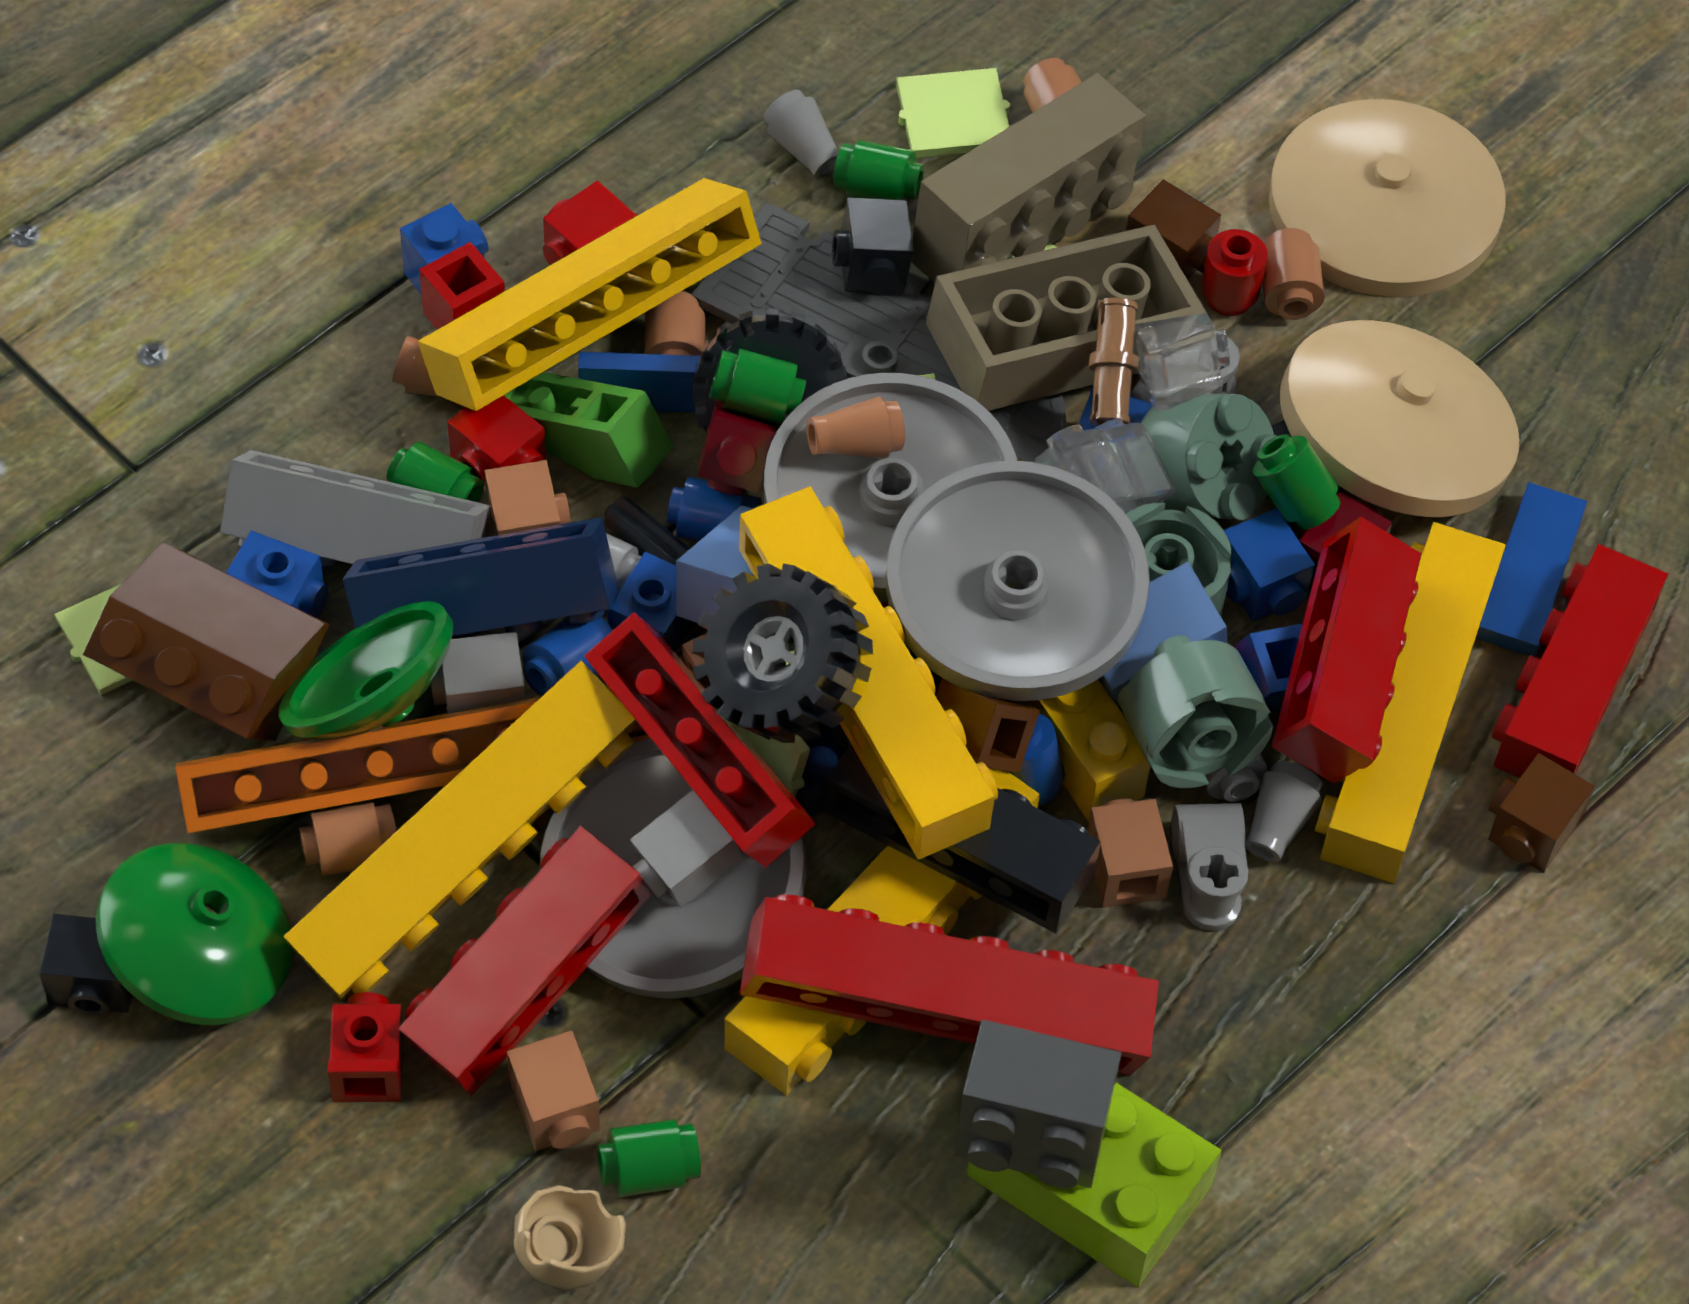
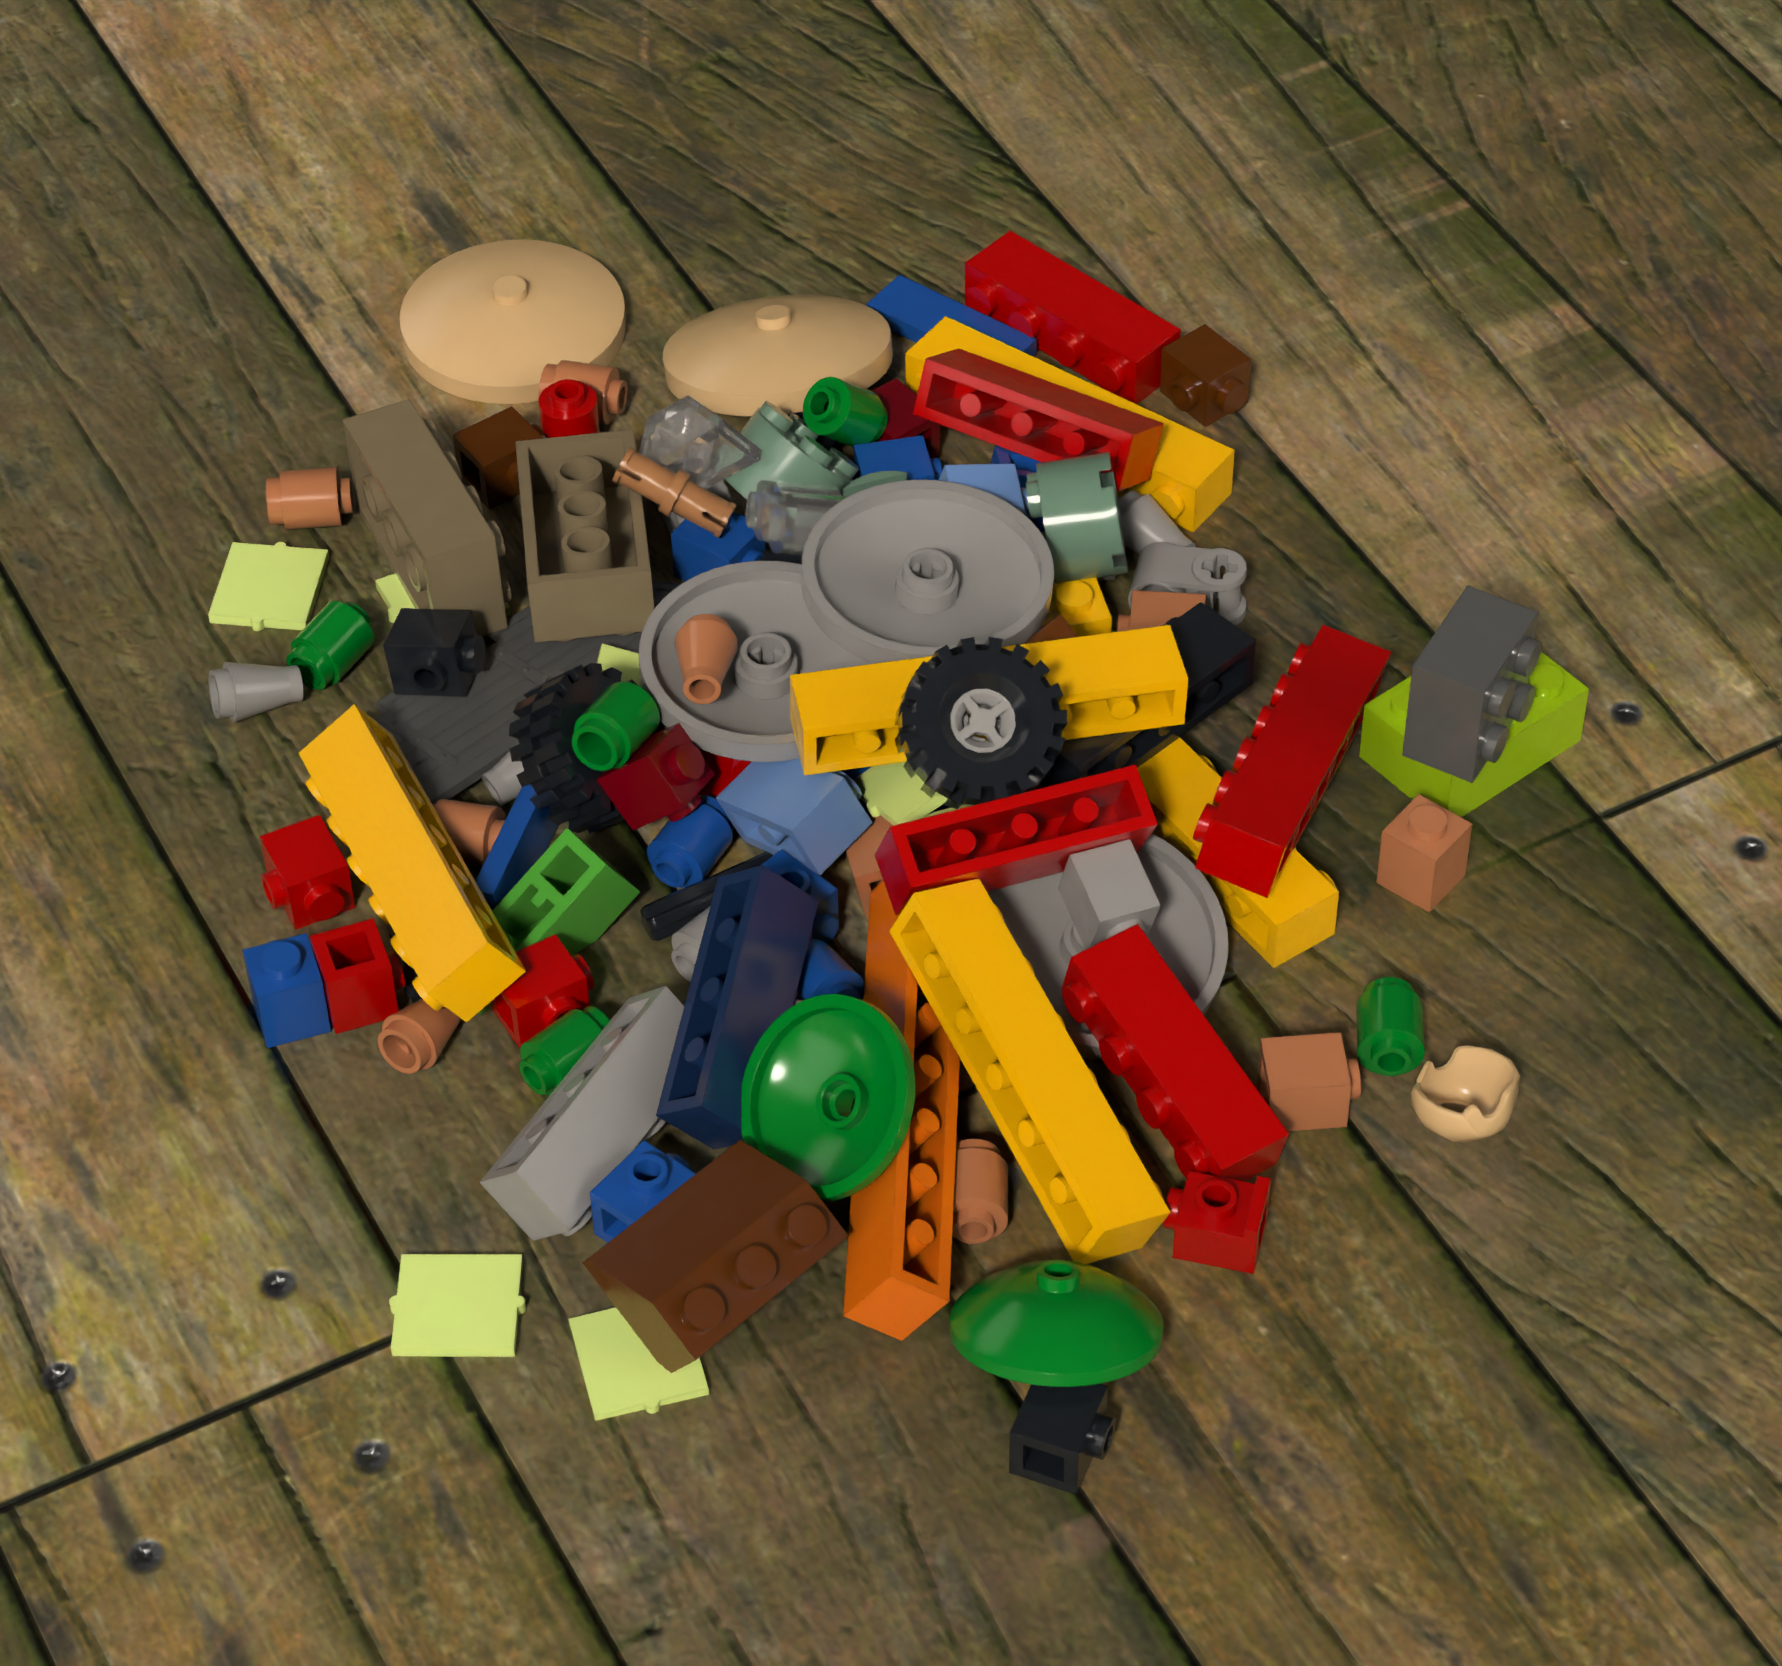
camera: 70 degrees left, 10 degrees down
nougat brick [485,460,571,536] -> none
none -> yellowish green piece [389,1254,526,1357]
none -> nougat brick [1376,794,1472,913]

